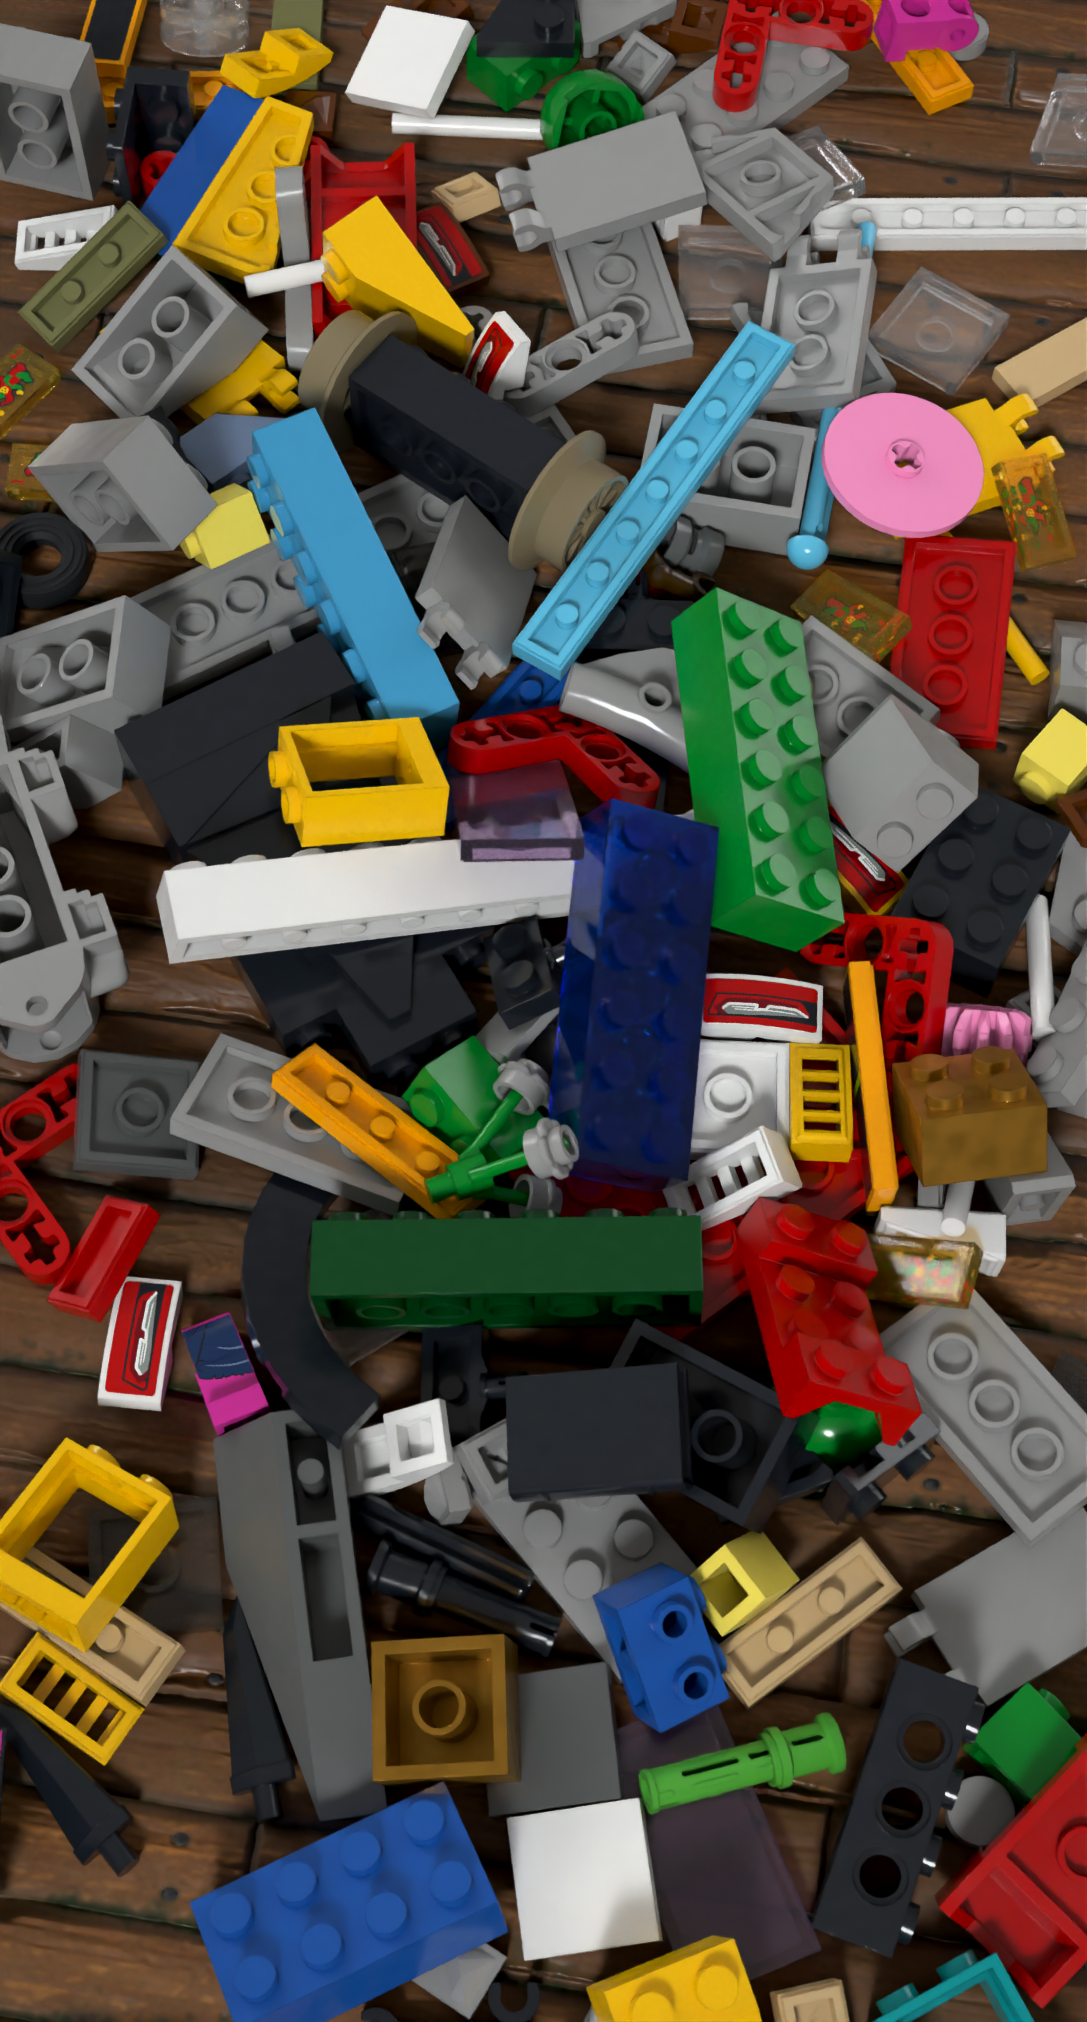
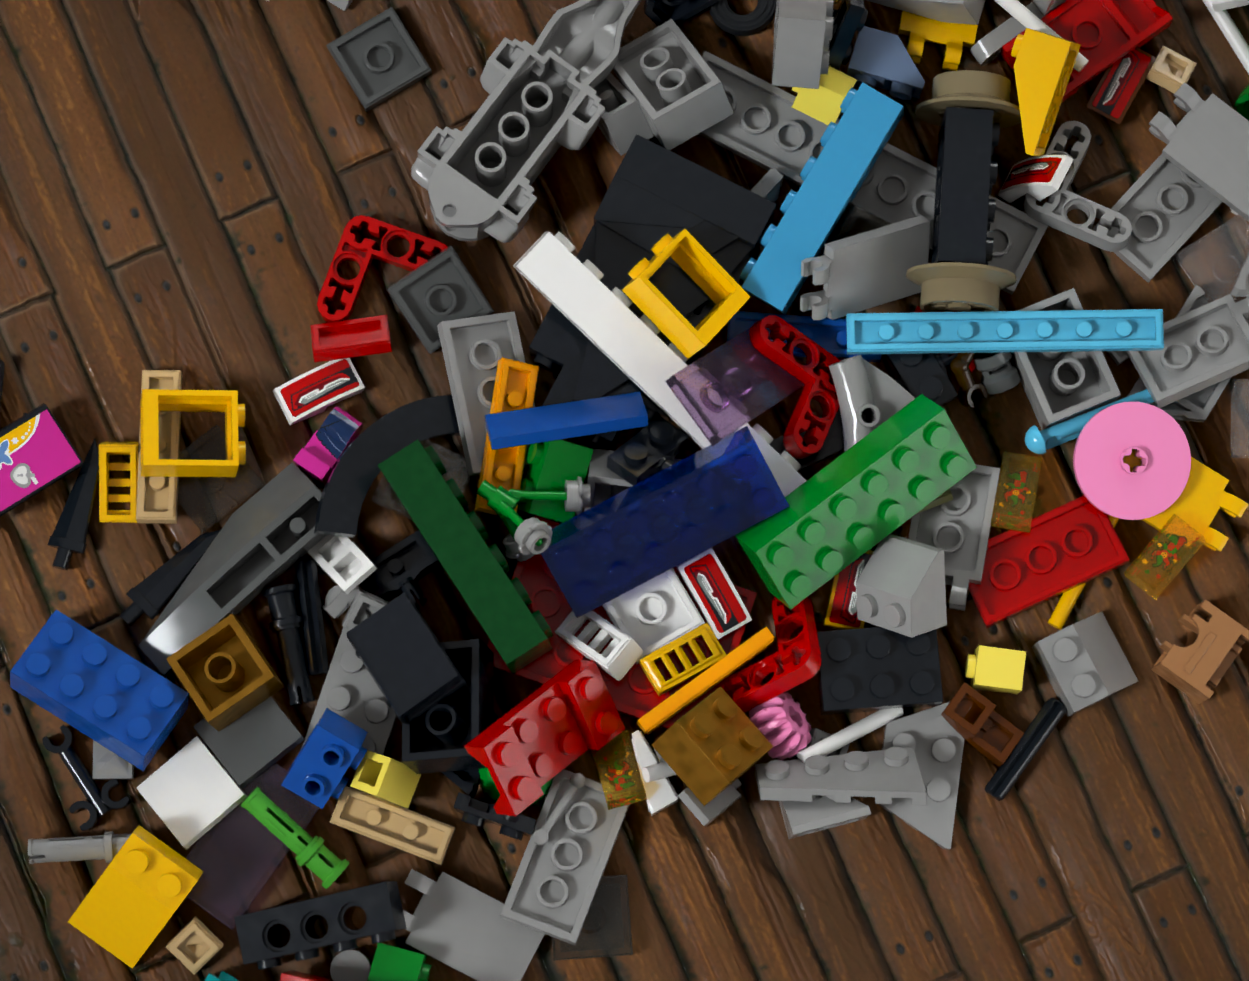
camera: 55 degrees right, 15 degrees up
none -> blue tile [485,392,648,450]
none -> light grey hinge [533,773,586,846]

